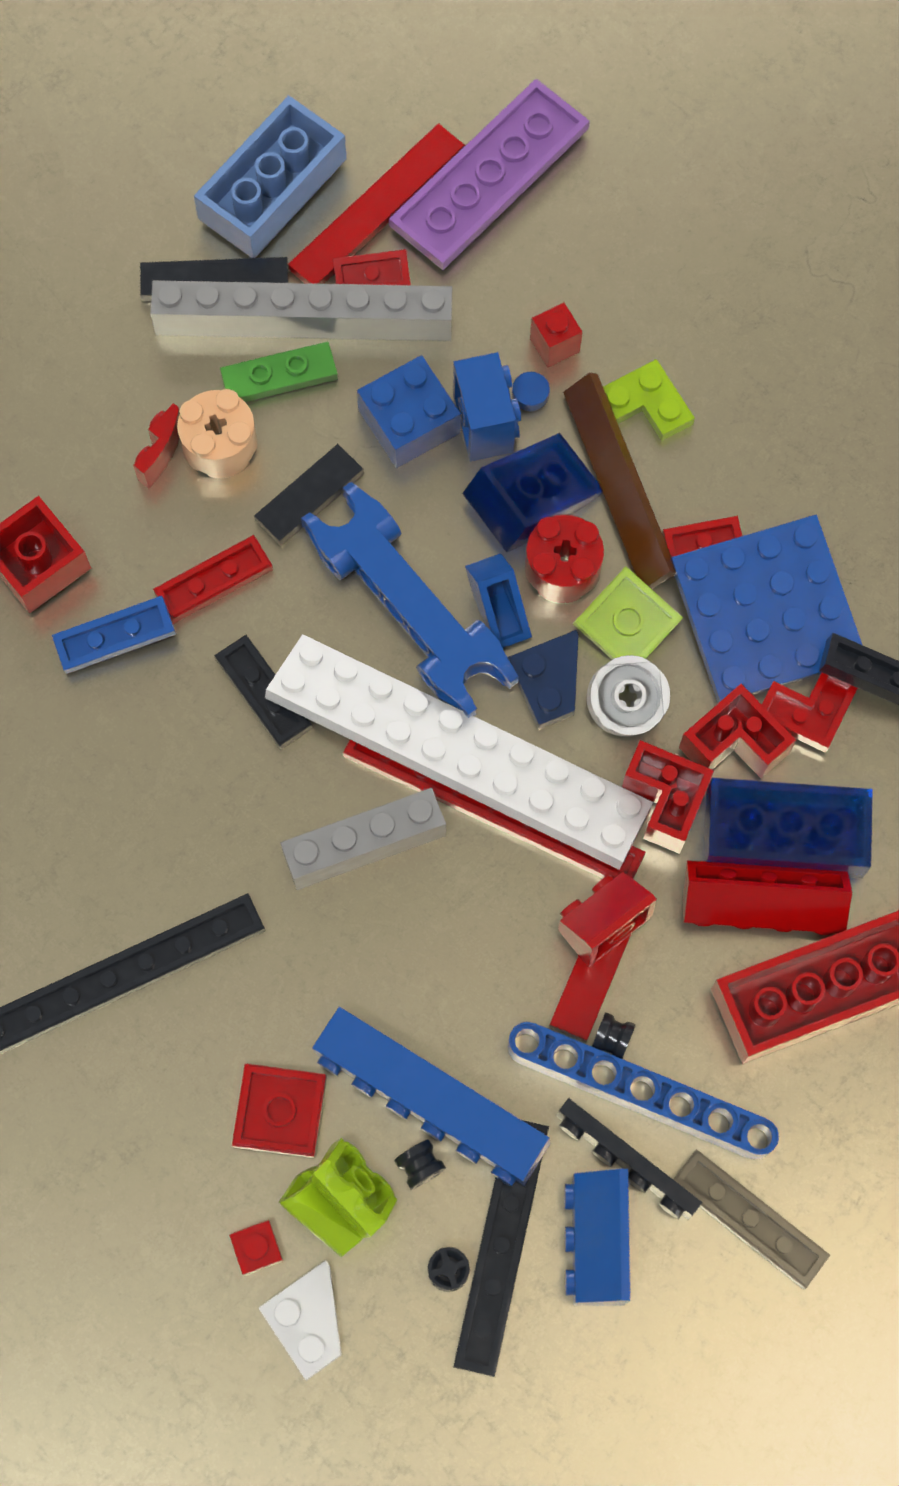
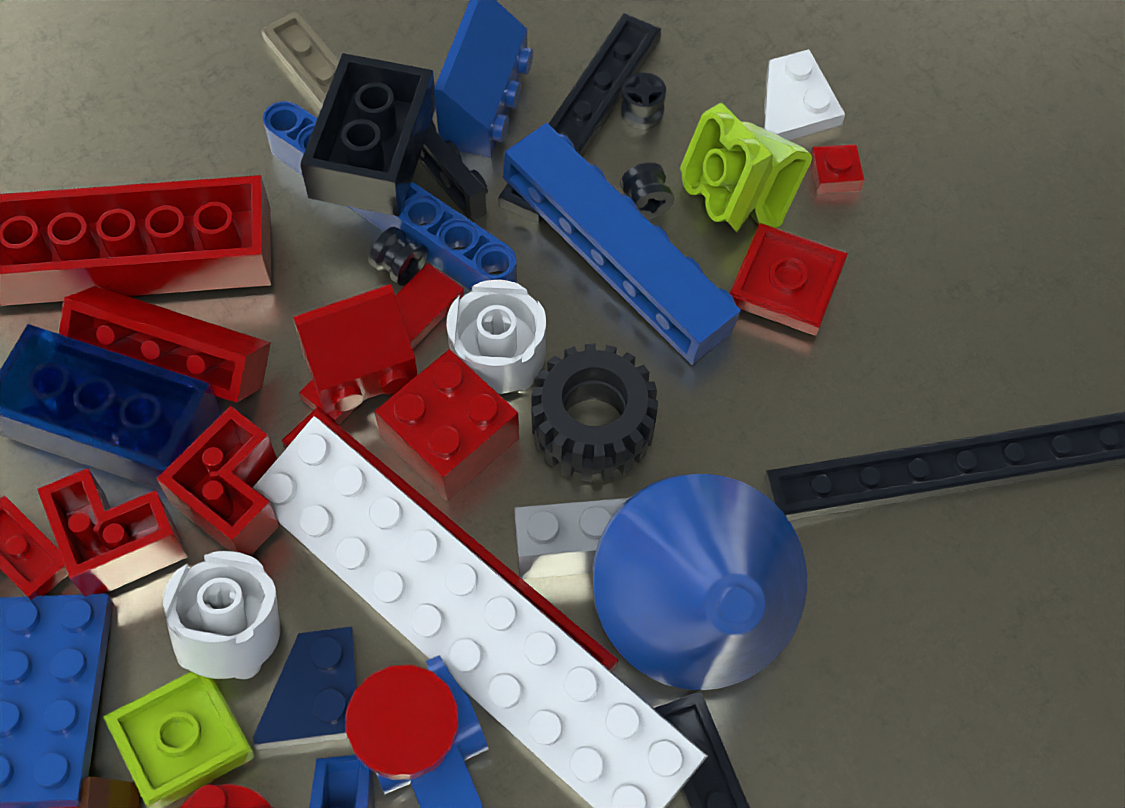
camera: 165 degrees left, 10 degrees down
none -> black brick [300,53,436,216]
none -> red tile [346,665,459,780]
none -> red brick [374,349,519,502]
none -> white brick [447,280,546,394]
none -> black tyre [531,343,658,482]
none -> blue cone [592,474,807,690]

